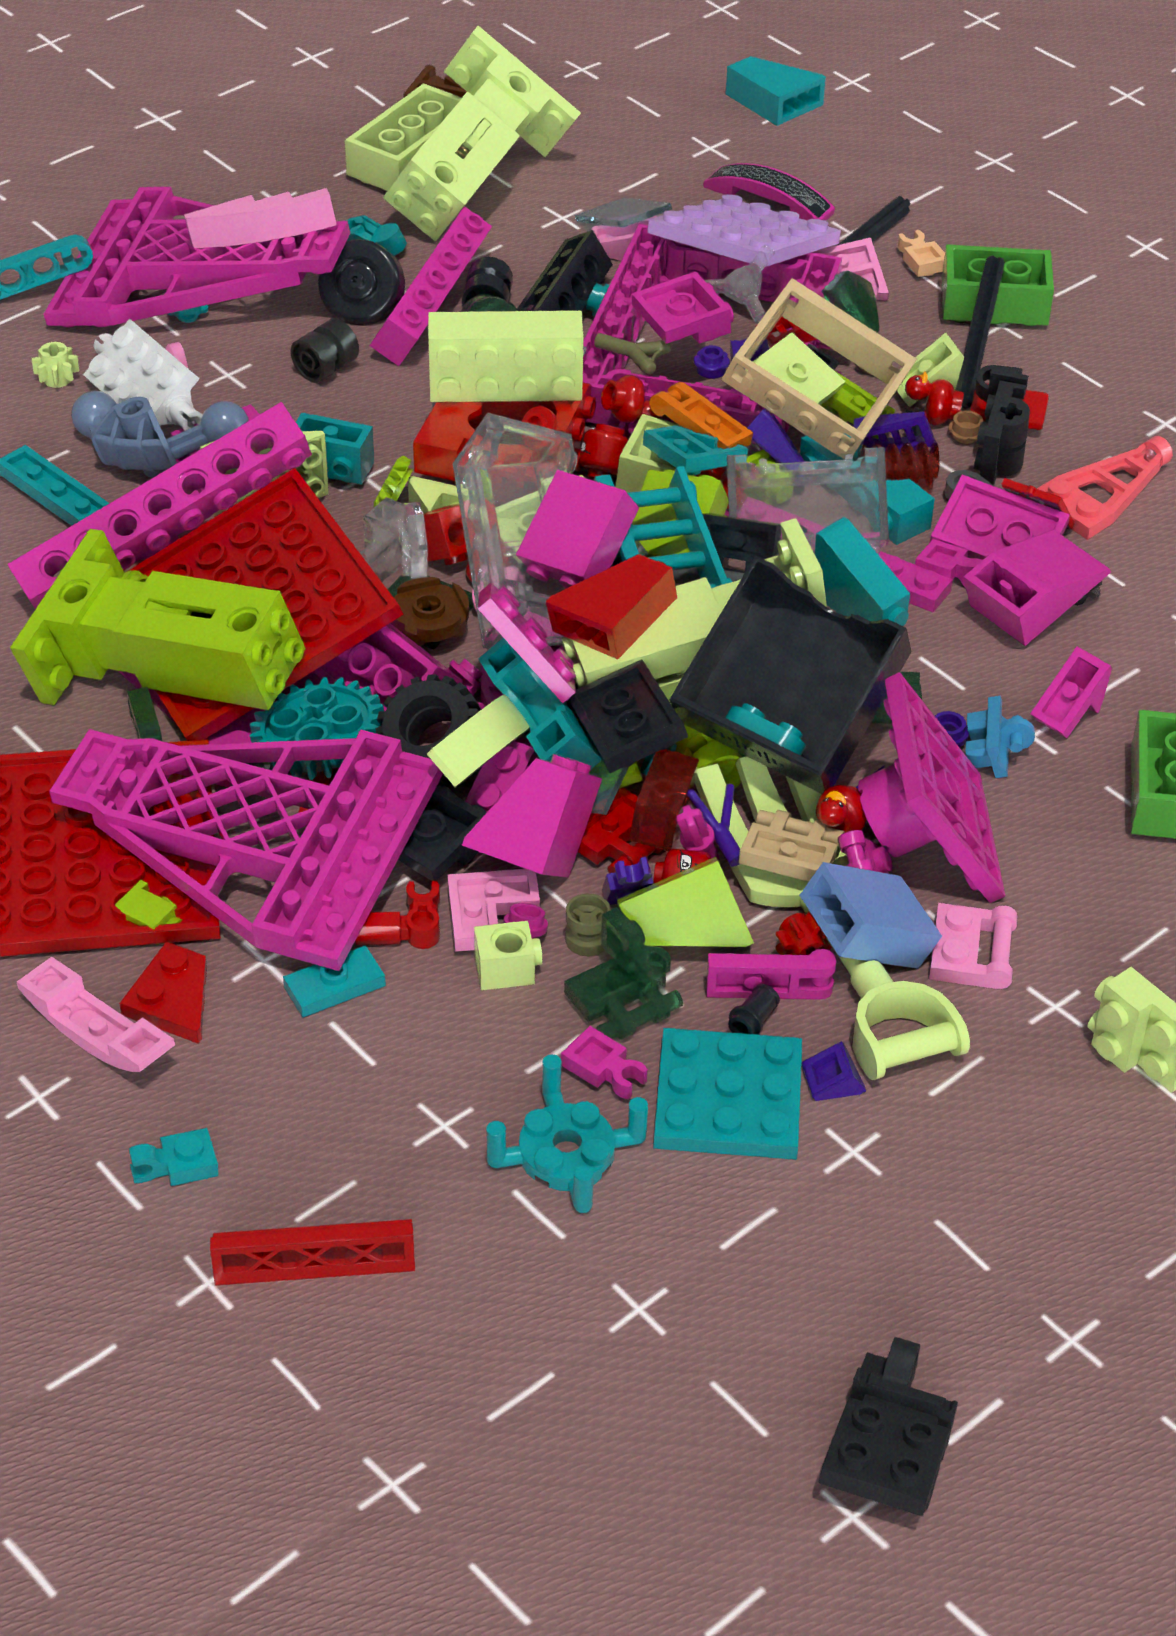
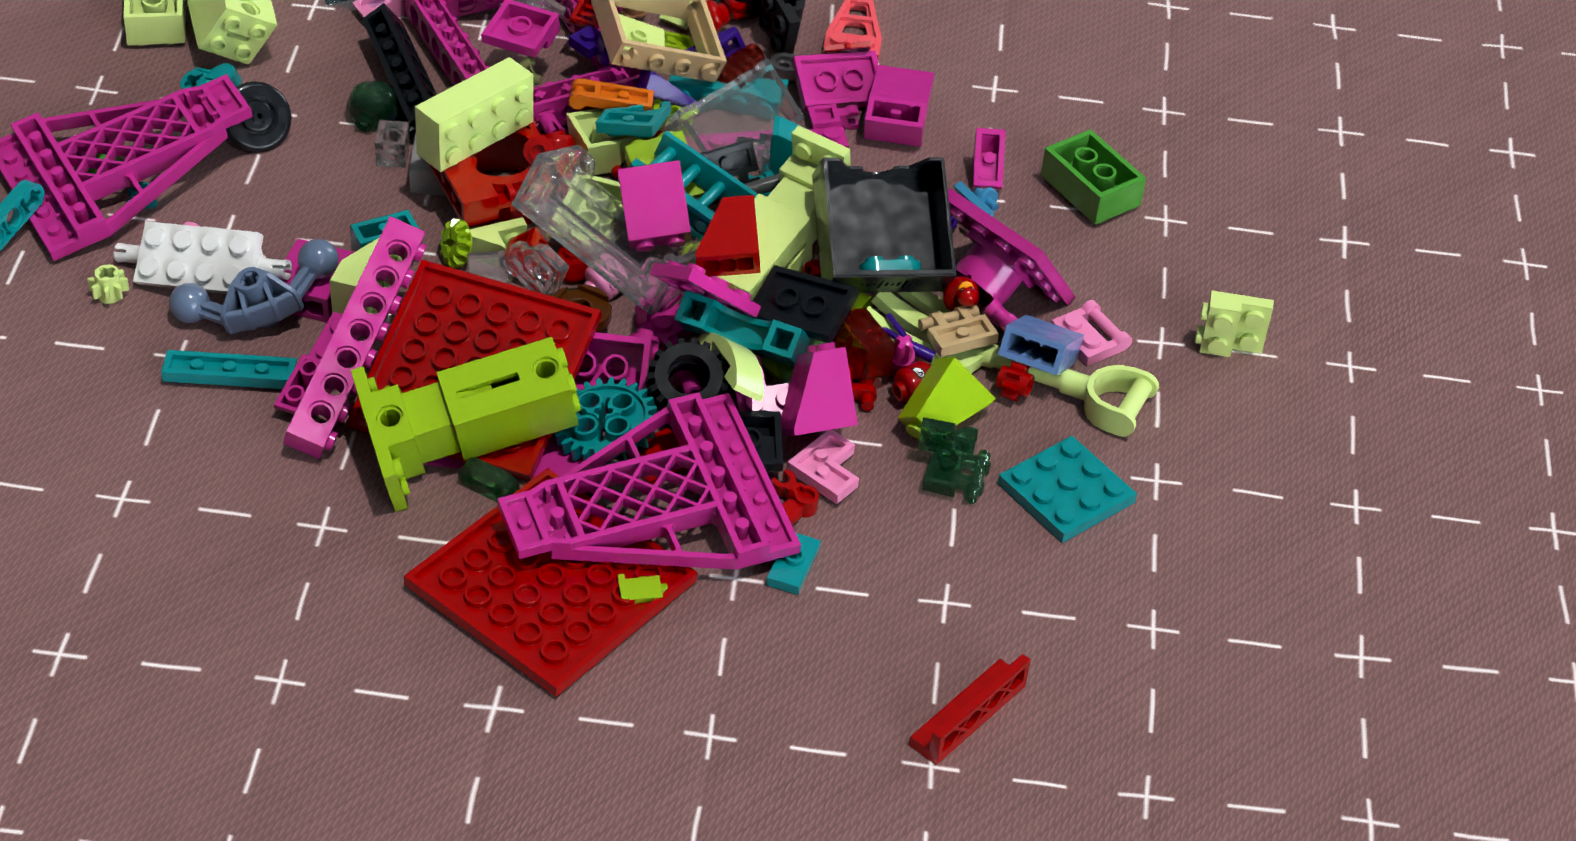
camera: 45 degrees left, 0 degrees up
bright pink slope [17,957,175,1072] -> none
red wing [119,941,207,1044] -> none
teal plate [129,1128,219,1186] -> none
bright pink slope [184,188,337,248] -> none
pearl dark grey wheel [290,318,359,383] -> none
dark pink brick [369,206,492,366] -> none
black wheel [462,257,513,312] -> none
yellowish green brick [474,921,542,990] -> none
teal plate [486,1054,648,1213] -> none
dark pink plate [503,903,548,939] -> none
dark pink plate [561,1026,648,1099] -> none
olive wheel [565,893,611,957] -> none
teal plate [586,283,610,317] -> none
red animal [601,375,661,423] -> none
dark purple plate [602,857,654,906] -> none
dark purple plate [693,345,730,379] -> none
dark pink plate [706,949,837,1000] -> none
black pin [728,984,780,1035] -> none
dark purple slope [801,1041,866,1101] -> none
black plate [819,1337,958,1516] -> none
medium nougat plate [948,411,983,444] -> none

